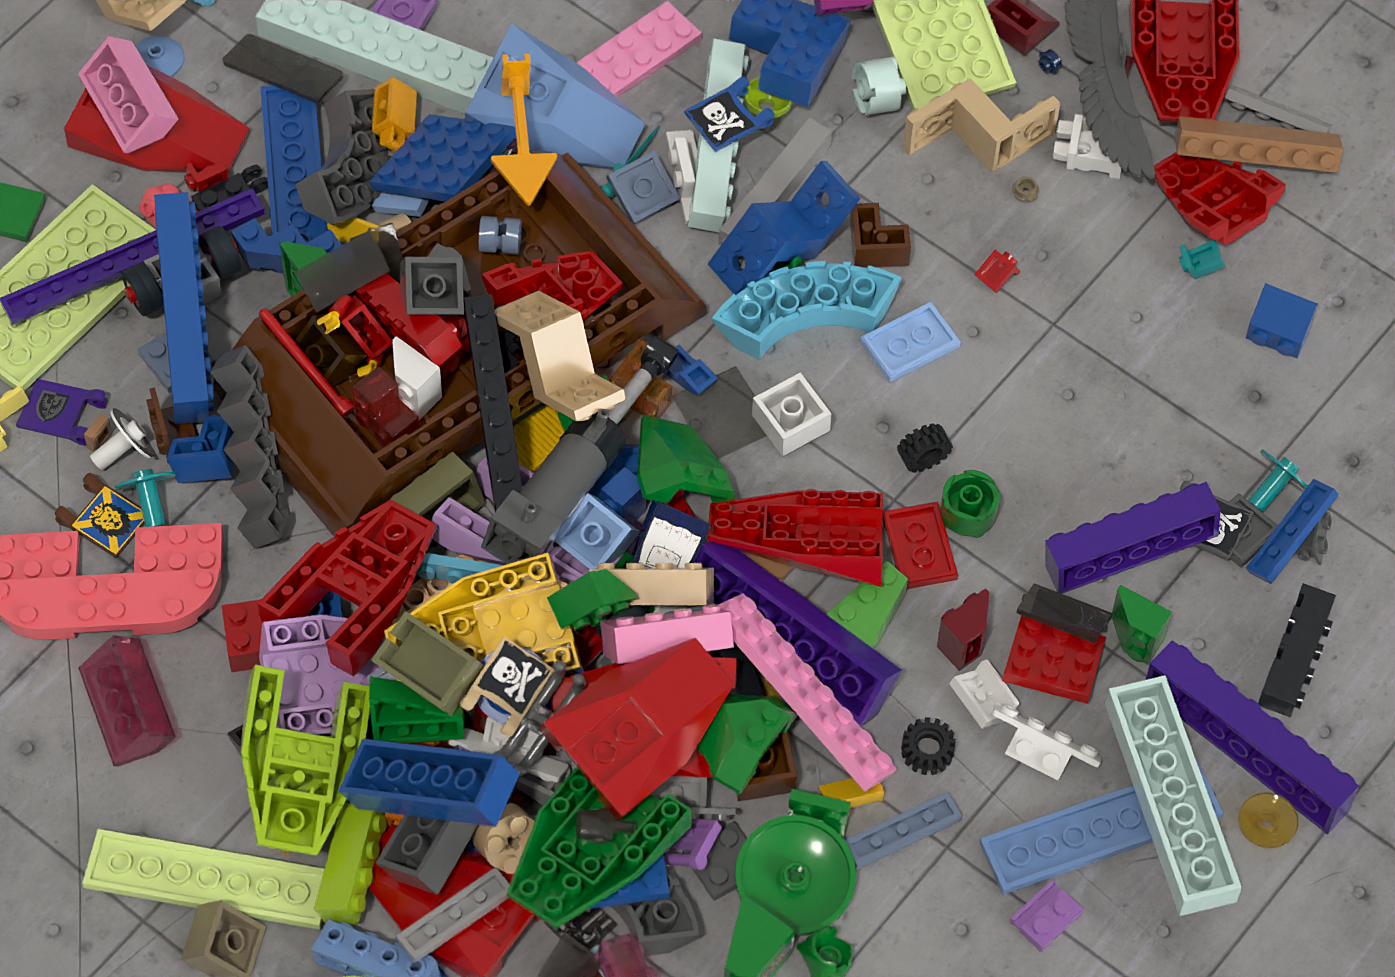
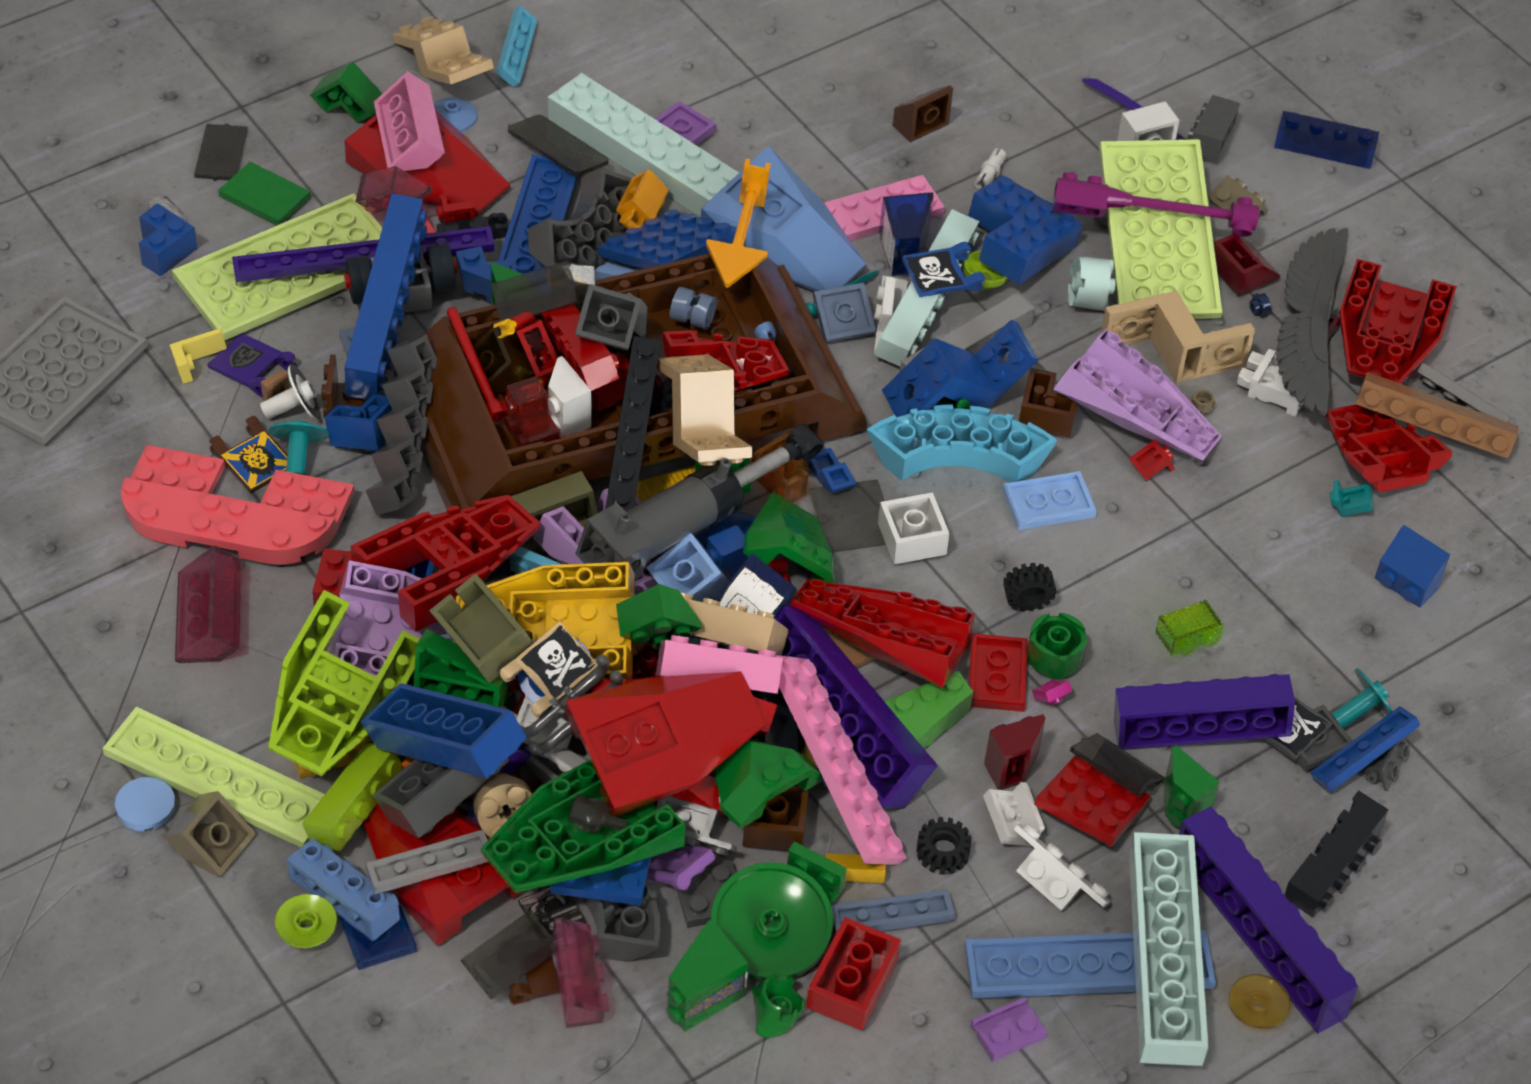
camera: 15 degrees right, 10 degrees down
none -> light blue tile [115,777,176,831]
none -> green brick [310,61,383,123]
none -> clear pink slope [355,166,433,213]
none -> medium blue hinge [754,322,794,378]
none -> red brick [806,917,901,1031]
none -> clear blue slope [879,192,934,276]
none -> dark pink plate [1032,679,1072,705]
none -> lavender wedge [1053,328,1222,461]
none -> clear neon green brick [1155,599,1224,656]

